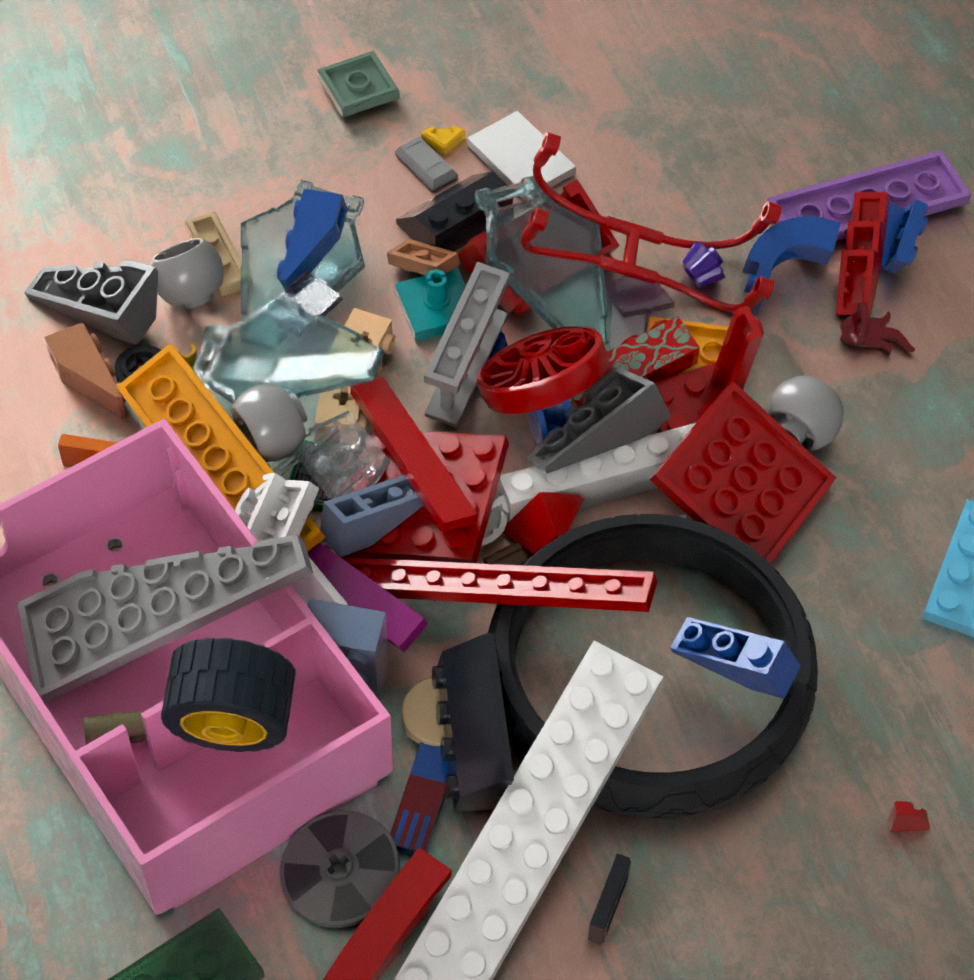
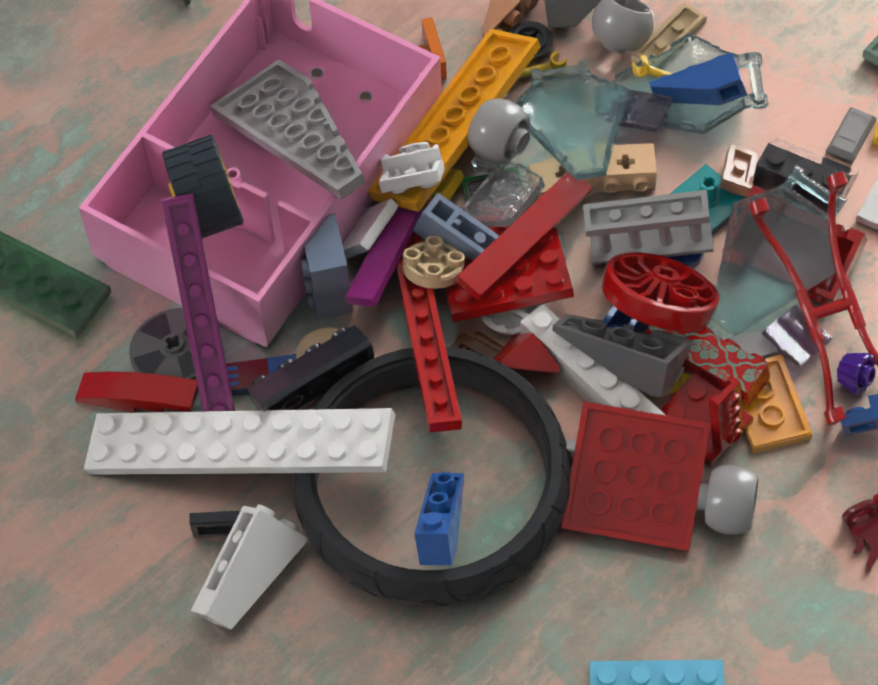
camera: 70 degrees right, 5 degrees up
none -> magenta tile [161,194,235,412]
none -> white slope [191,504,308,630]
none -> tan tile [402,235,465,289]
none -> yellow piece [632,55,673,78]

